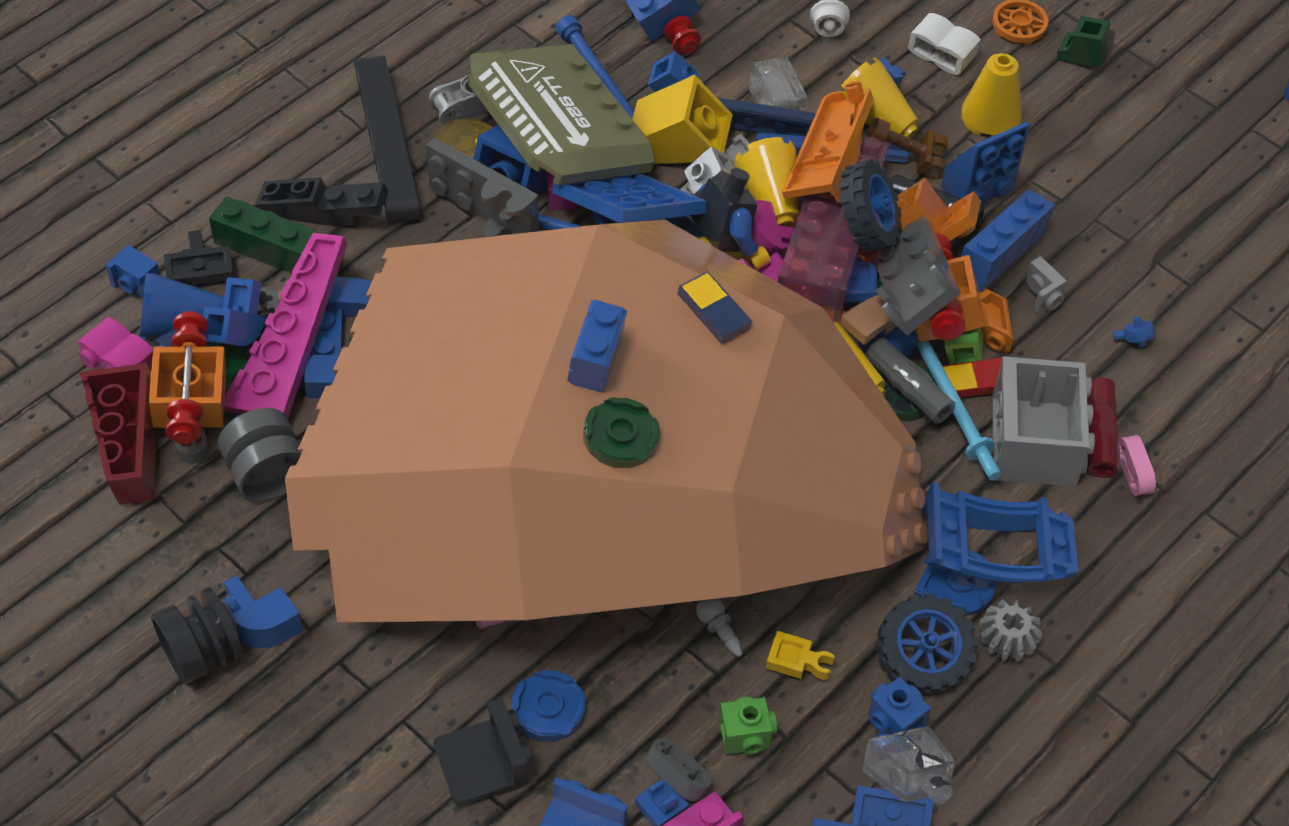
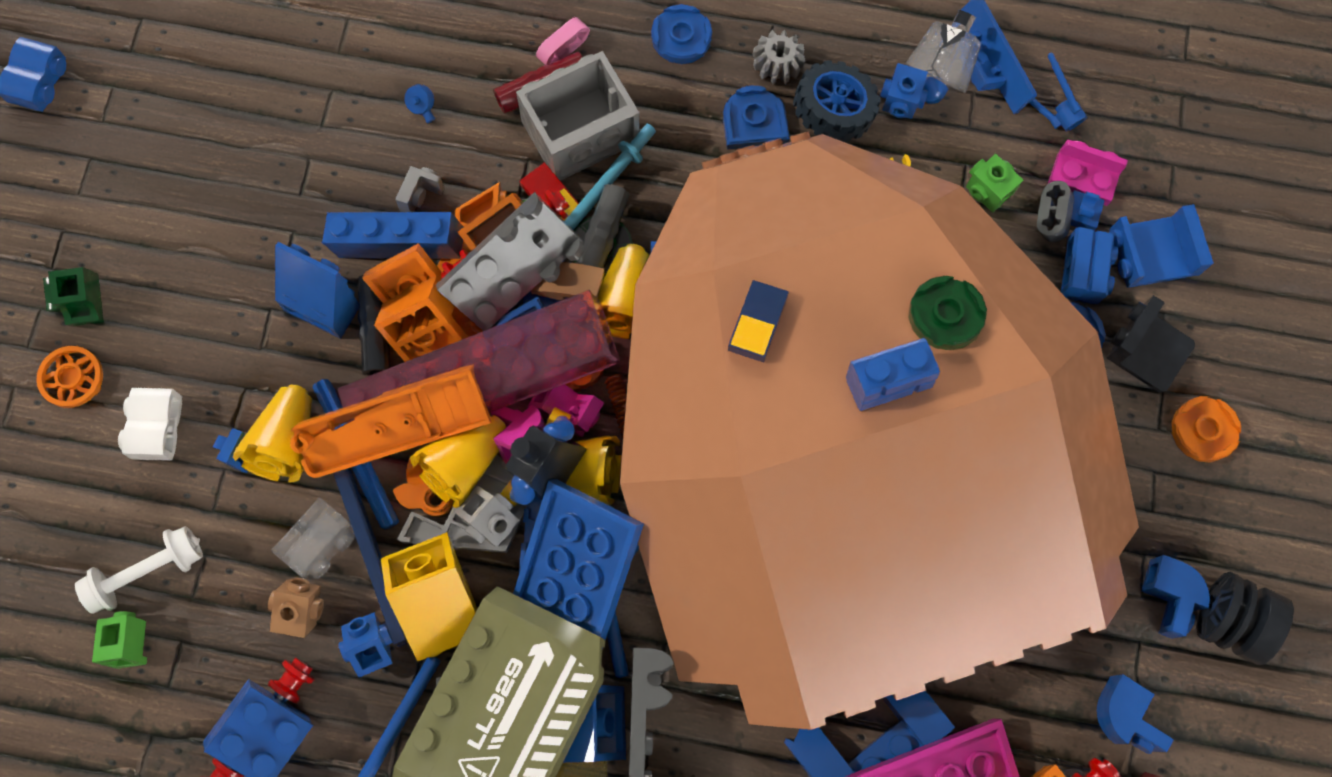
camera: 125 degrees left, 20 degrees up
dark grey wheel [217,408,301,502] -> none
black wheel [839,159,902,252] -> none
reddish brown bar [867,117,948,179] -> none
blue wedge [922,481,1079,583] -> none
yellow cone [961,53,1023,137] -> none
none -> medium nougat brick [268,578,324,638]
none -> blue tile [651,4,712,64]
none -> blue brick [1061,227,1118,304]
none -> blue brick [1097,674,1174,754]
none -> orange tile [1171,396,1241,463]

